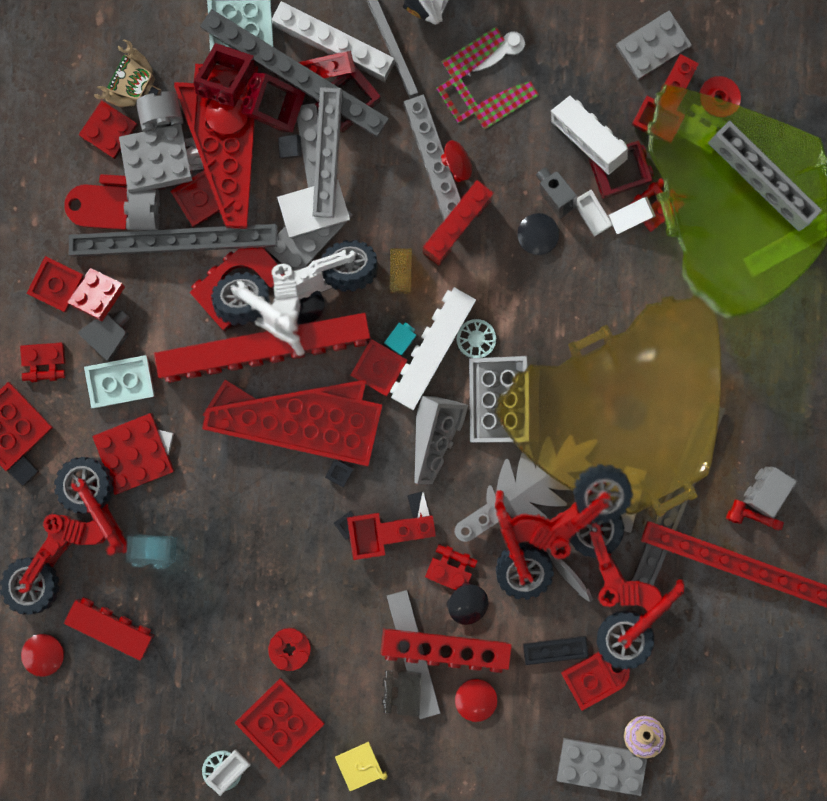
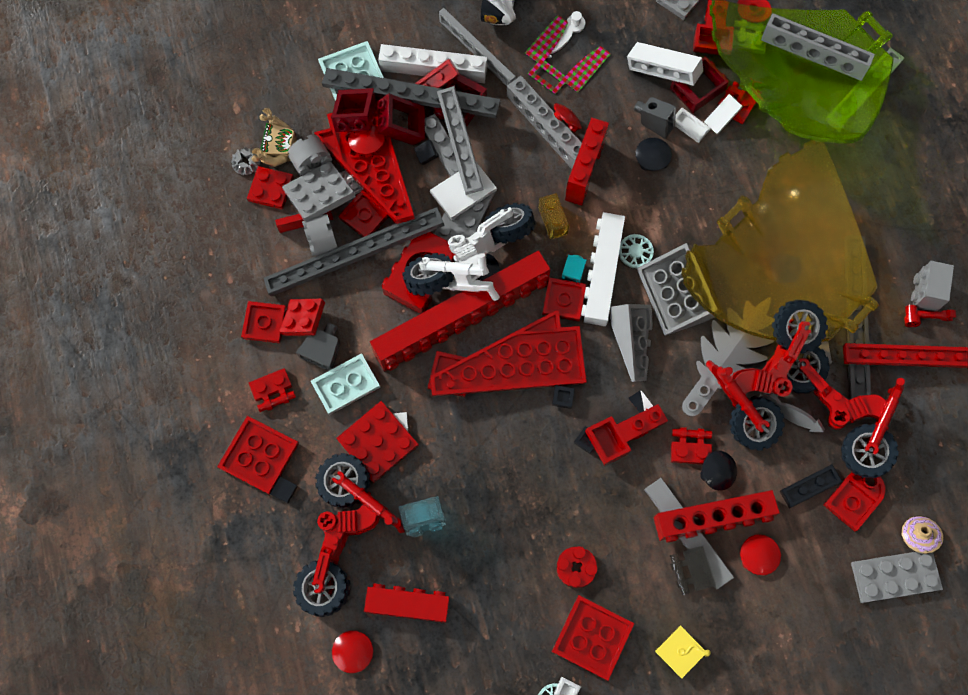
camera: 15 degrees left, 15 degrees down
red tile [64,185,129,231] -> none
none -> light grey gear [231,147,261,175]

